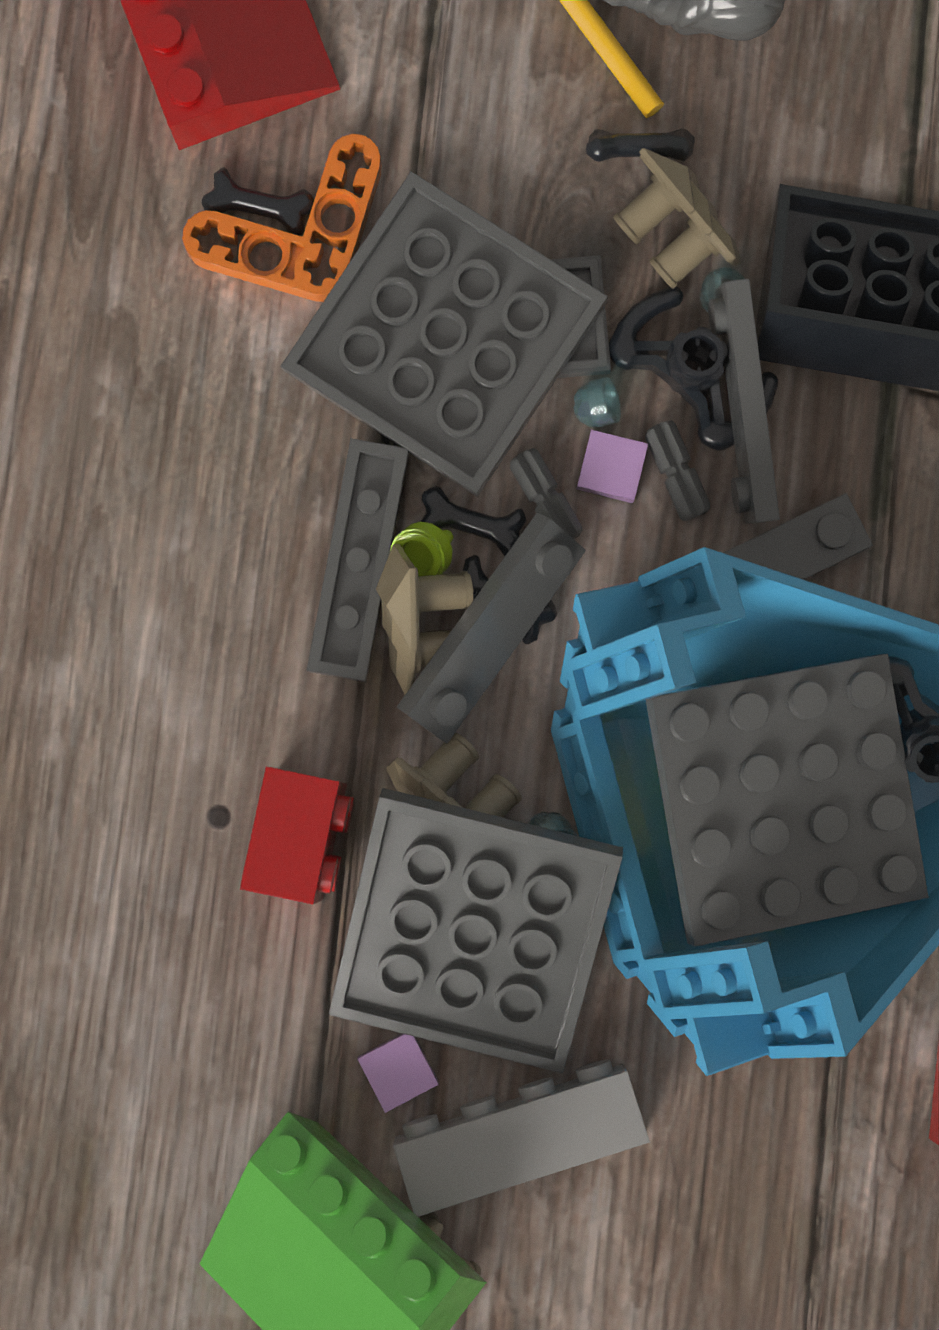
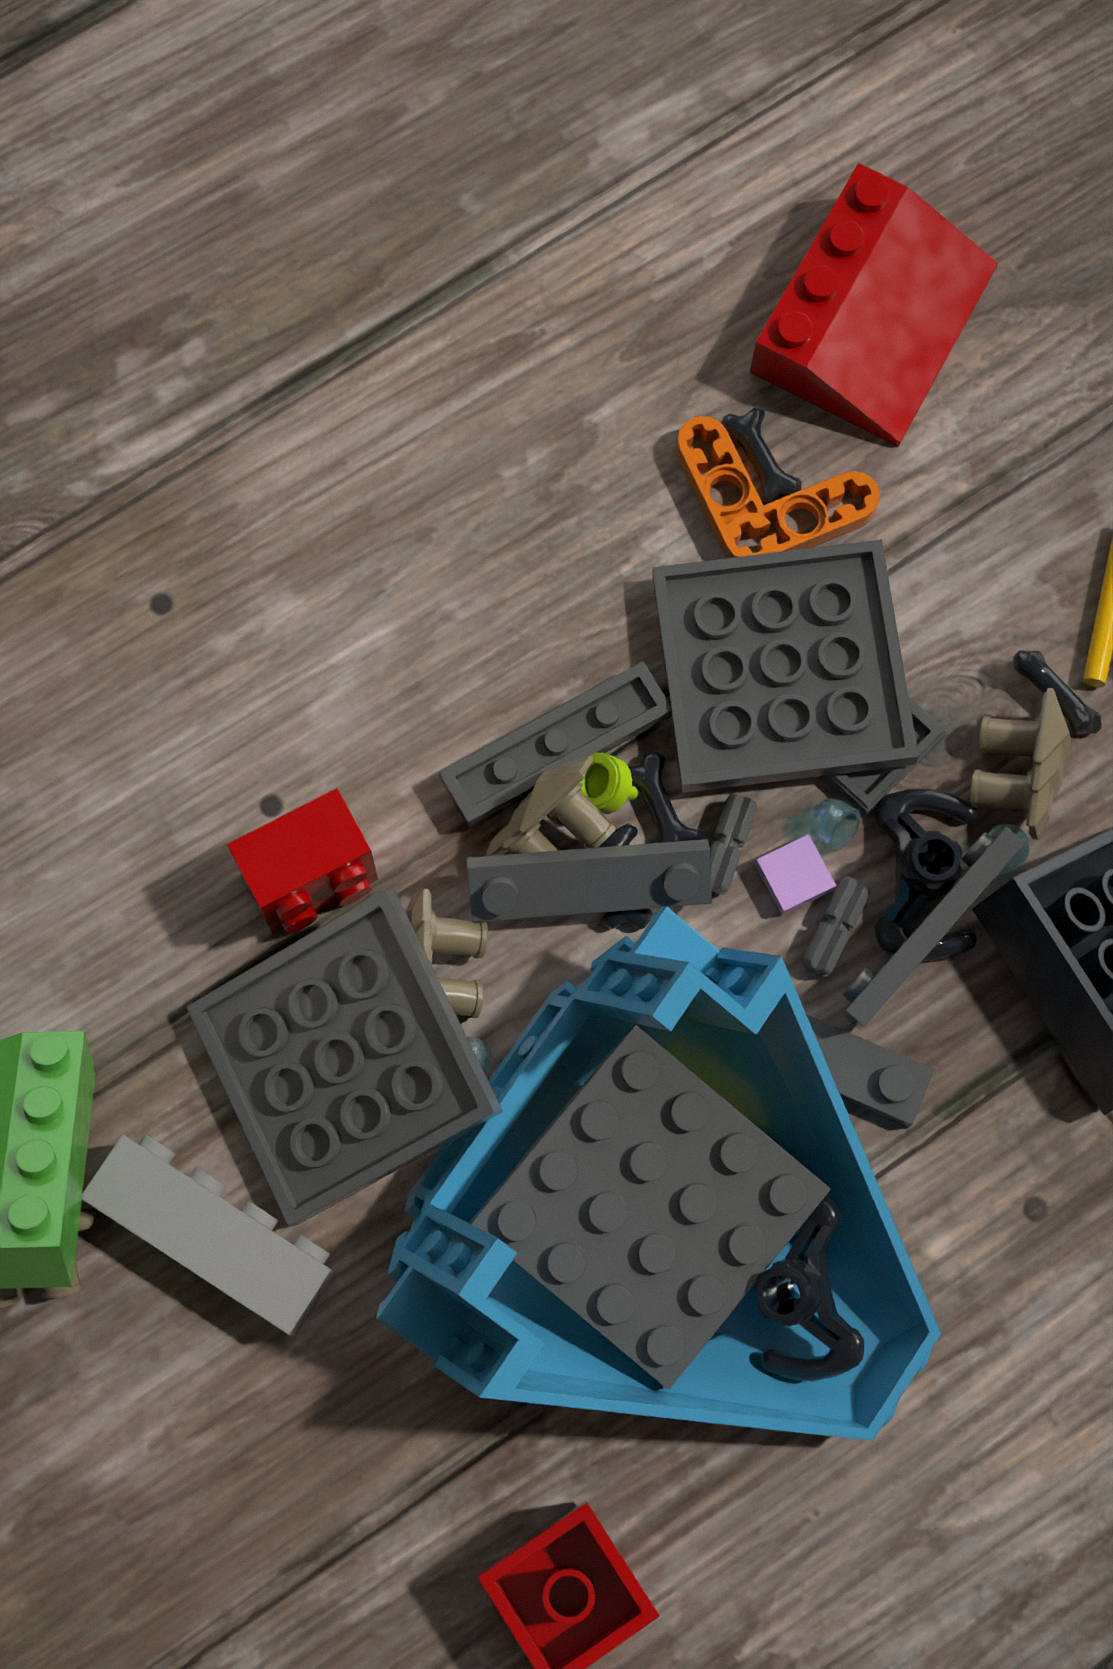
camera: 45 degrees right, 10 degrees down
lavender tile [357,1033,439,1113] -> none

